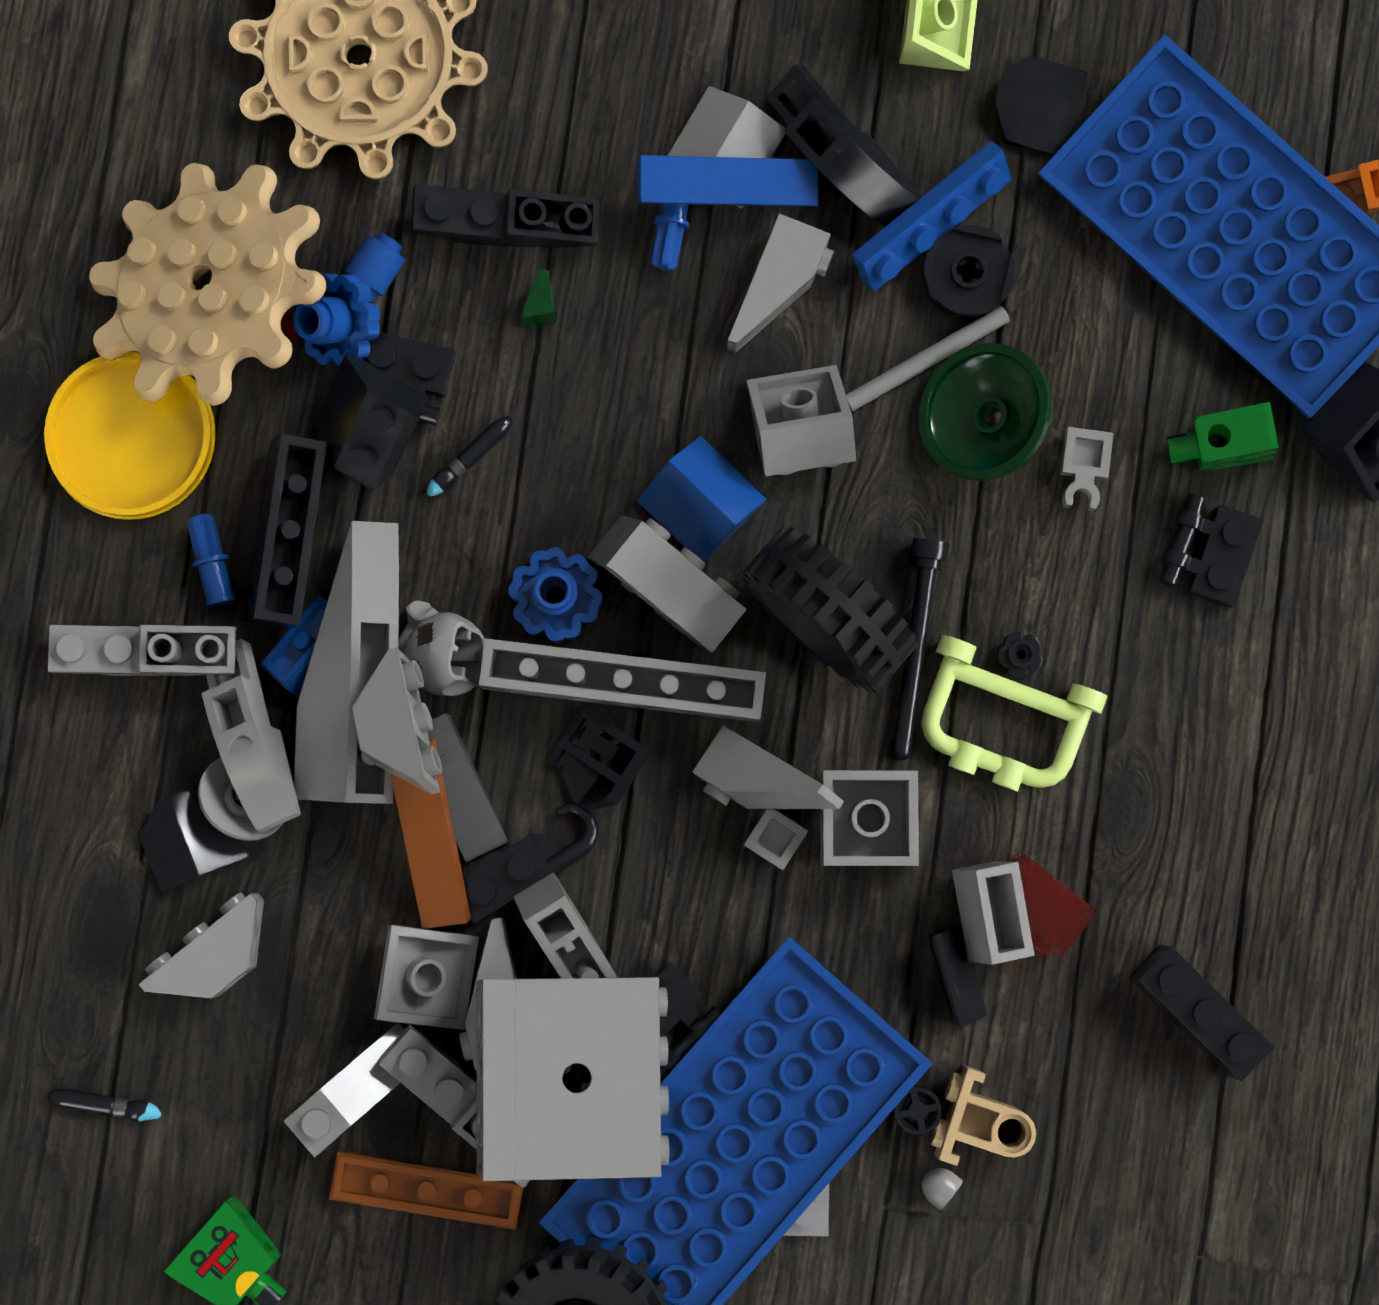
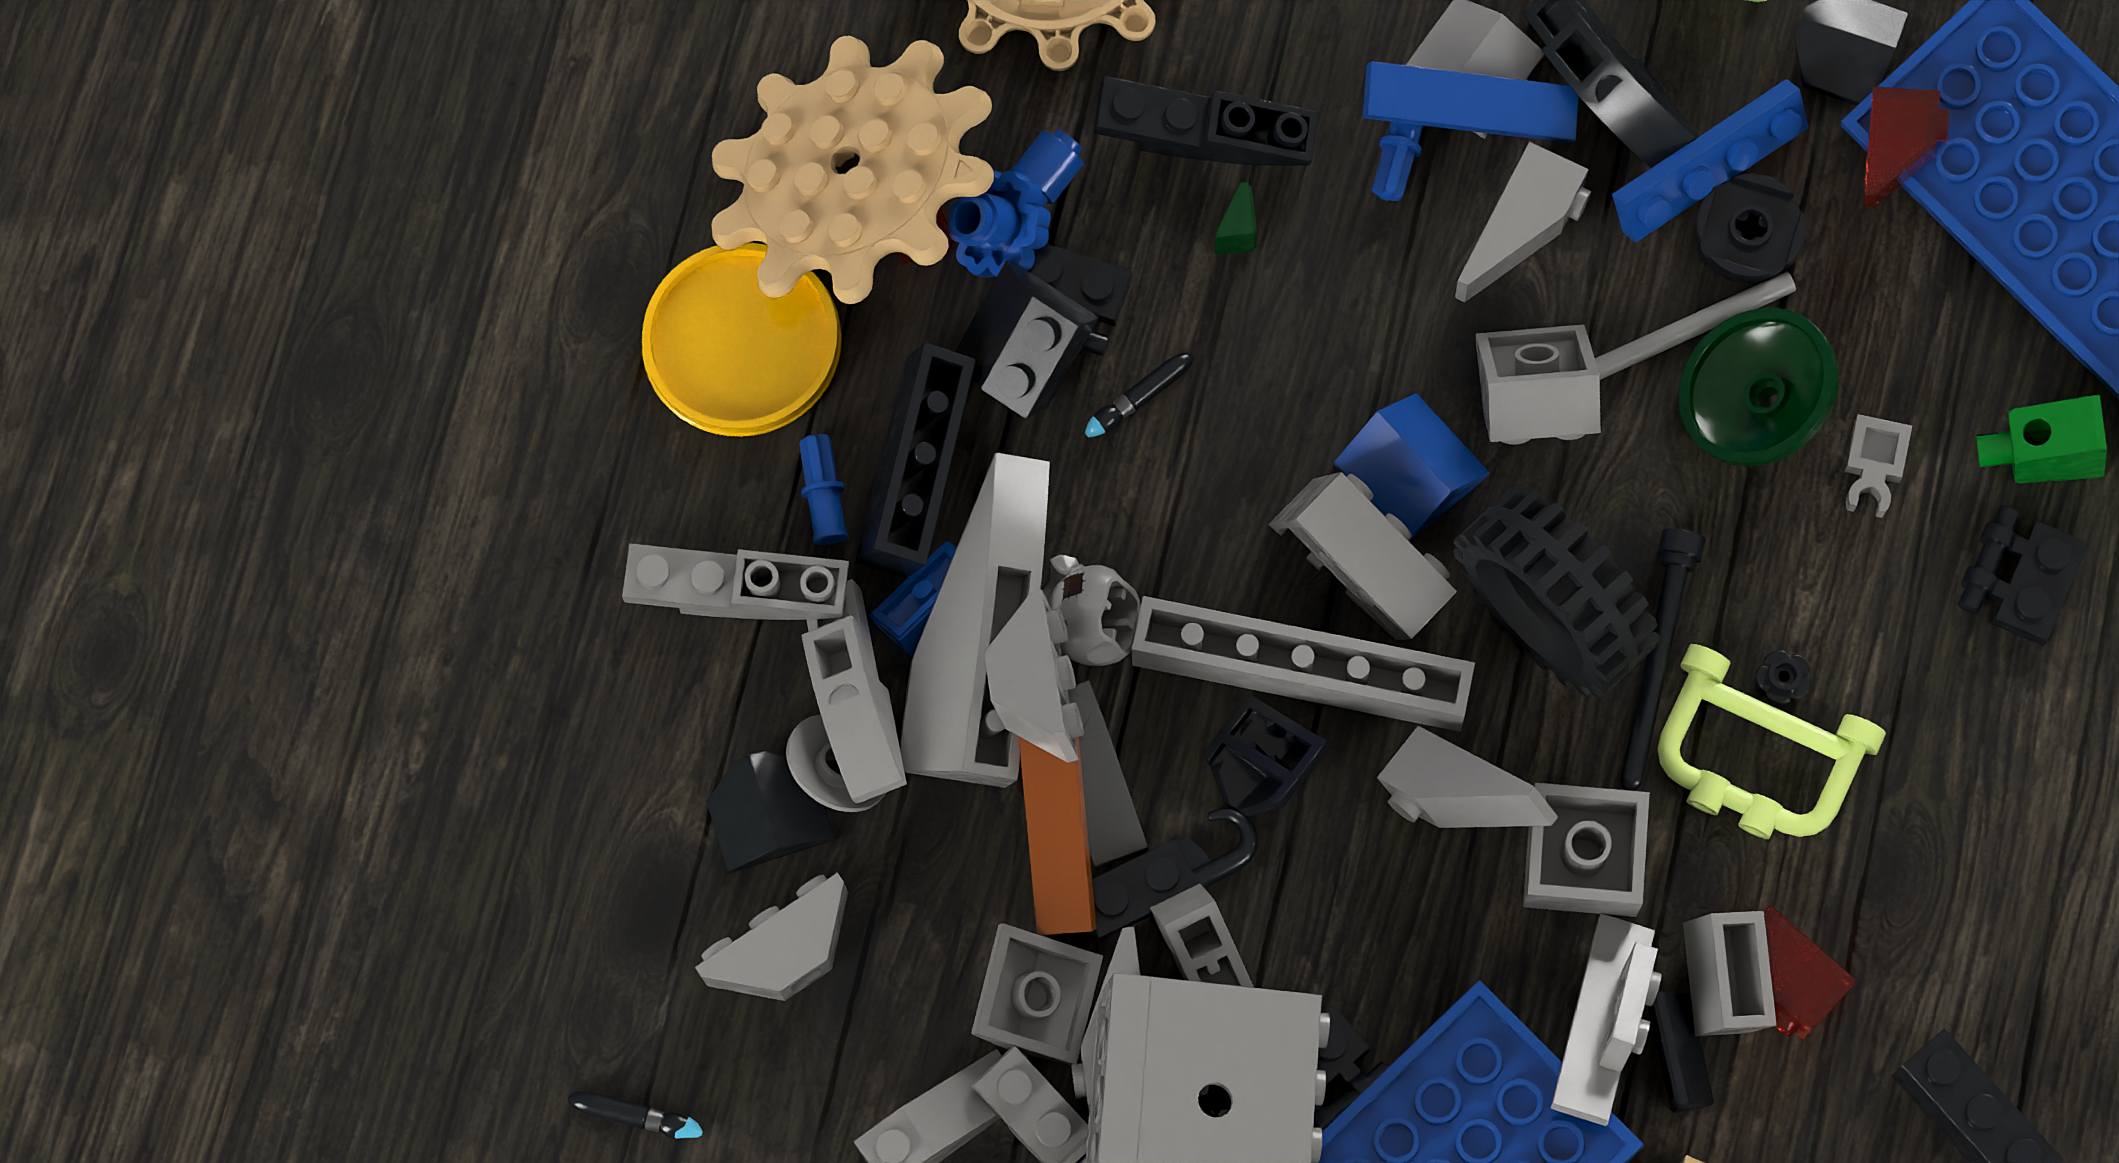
camera: 15 degrees right, 10 degrees down
blue plant [508,547,603,643] -> none
light grey plate [744,809,808,871] -> none
none -> bracket [1550,913,1662,1126]
none -> clear red slope [1863,87,1950,207]

